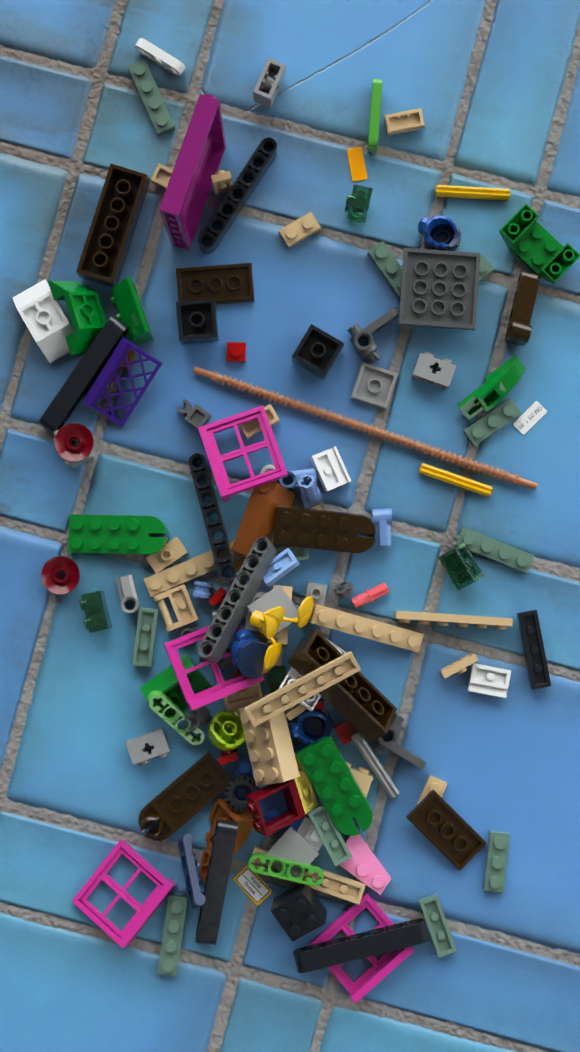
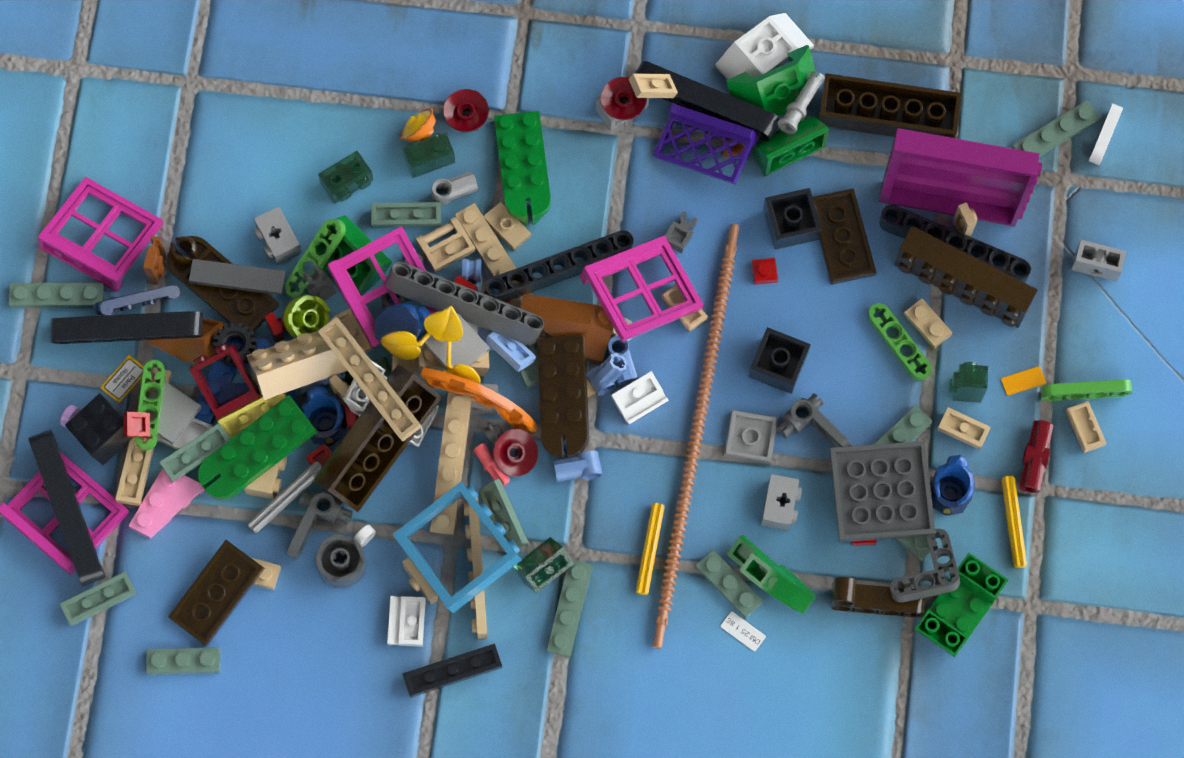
camera: 80 degrees right, 15 degrees down
none -> lavender tile [60,405,81,428]
none -> plate [124,412,150,438]
none -> dark orange plate [143,236,166,285]
none -> dark grey tile [189,259,286,296]
none -> dark grey brick [316,534,366,588]
none -> clear green brick [318,151,373,204]
none -> white tile [354,525,376,547]
none -> dark azure window [393,482,522,613]
none -> piece [399,108,436,143]
none -> orange tile [421,367,538,433]
none -> sand green plate [479,479,528,554]
none -> dark red dish [493,429,538,477]
none -> tan plate [629,74,678,98]
none -> light grey pin [778,71,825,134]
none -> bright green beam [868,303,931,381]
none -> dark grey beam [890,528,960,602]
none -> dark brown brick [894,226,1038,328]
none -> tan plate [937,407,991,450]
none -> dark red piece [1019,420,1053,493]

